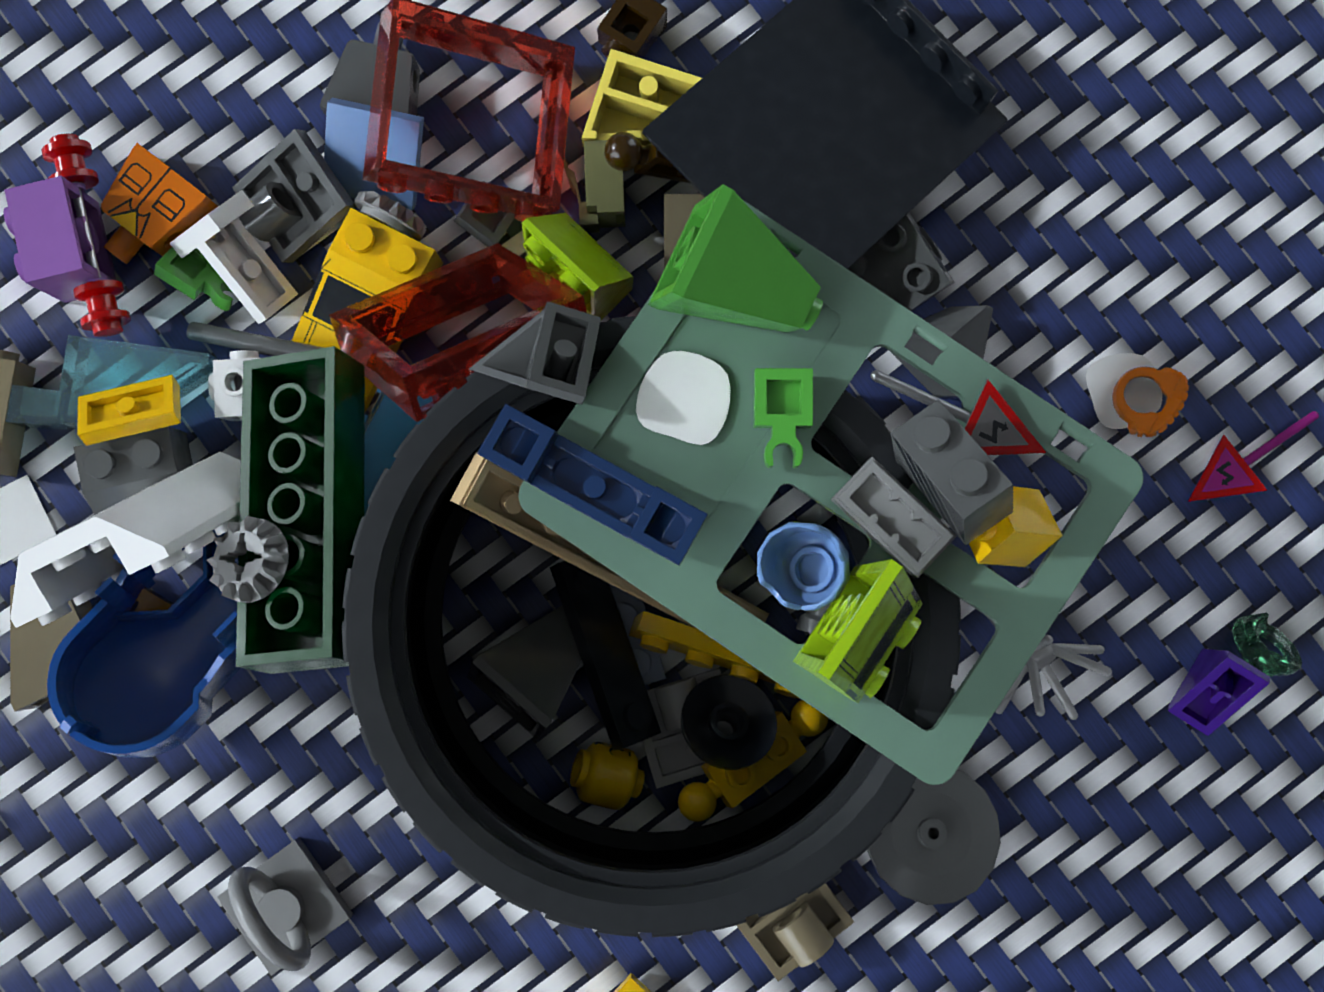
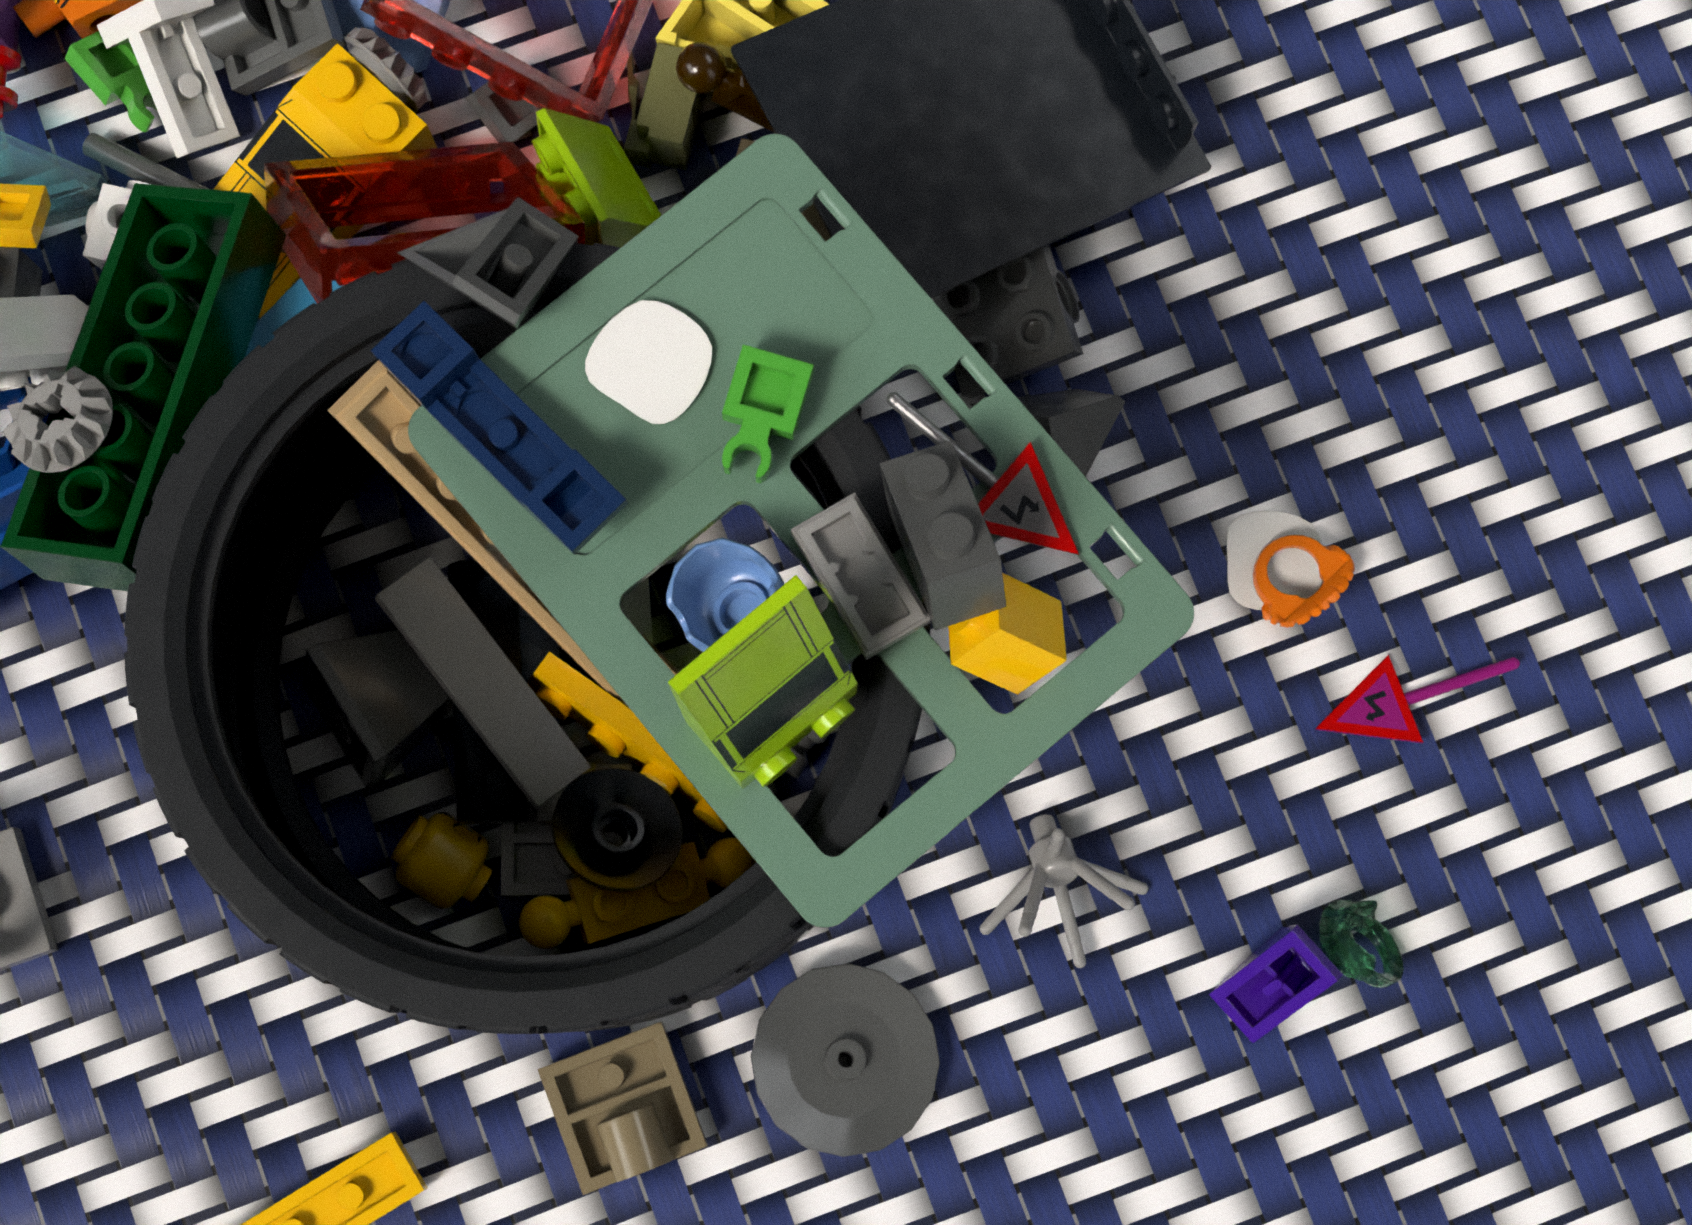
camera: 15 degrees right, 5 degrees down
bright green slope [648,184,823,333] -> none
none -> dark grey tile [375,556,591,809]

